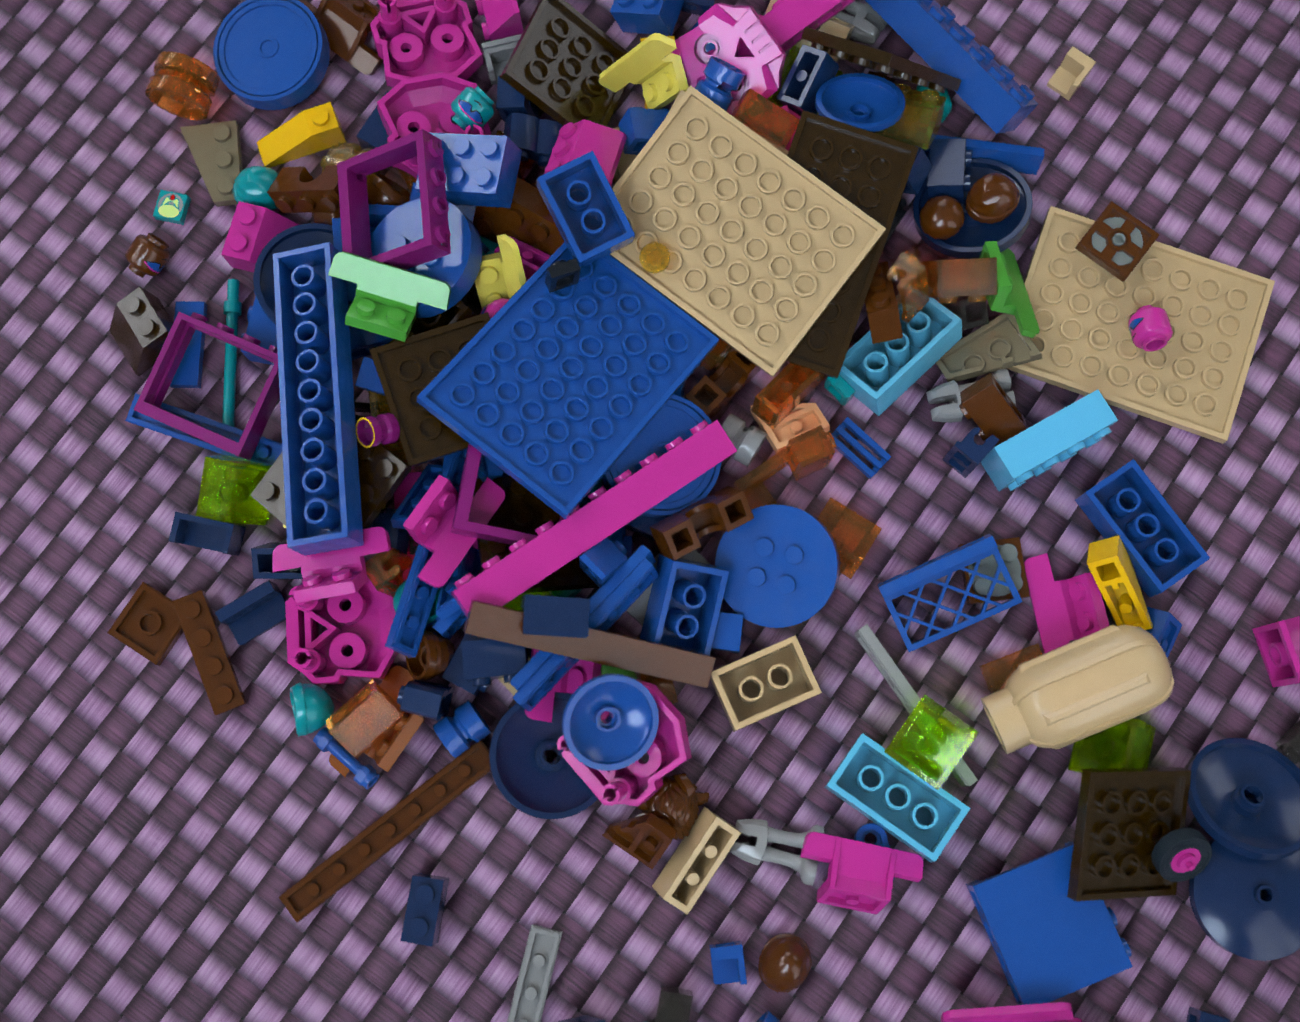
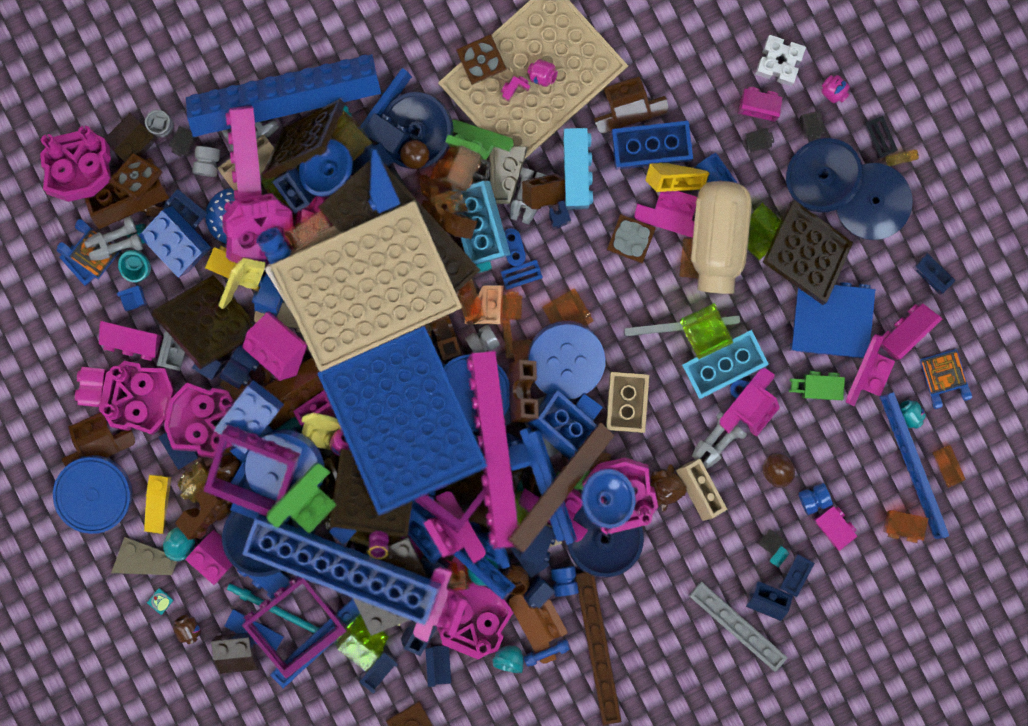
camera: 65 degrees left, 10 degrees up
clear orange wheel [145,51,220,121] -> none
reddish brown plate [172,590,247,716] -> none
clear orange brick [325,679,402,757] -> none
dark blue brick [400,873,450,946] -> none
teal head [451,86,494,131] -> none
dark blue panel [520,594,590,638] -> none
blue brick [537,151,635,268] -> none
black plate [545,258,581,293] -> none
reddish brown wing [602,813,678,869] -> none
clear yellow plate [639,242,670,274] -> none
blue panel [709,941,747,985] -> none
blue fence [877,534,1023,652] -> none
reddish brown hat [965,173,1020,224] -> none
tan panel [1047,46,1096,101] -> none
black wheel [1151,828,1212,882] -> none
none -> blue slope [368,149,400,213]
none -> dark pink bracket [501,76,530,102]
none -> blue plate [504,228,526,267]
none -> reddish brown plate [594,76,668,133]
none -> clear smoke brick [743,128,774,154]
none -> bright green brick [789,371,845,401]

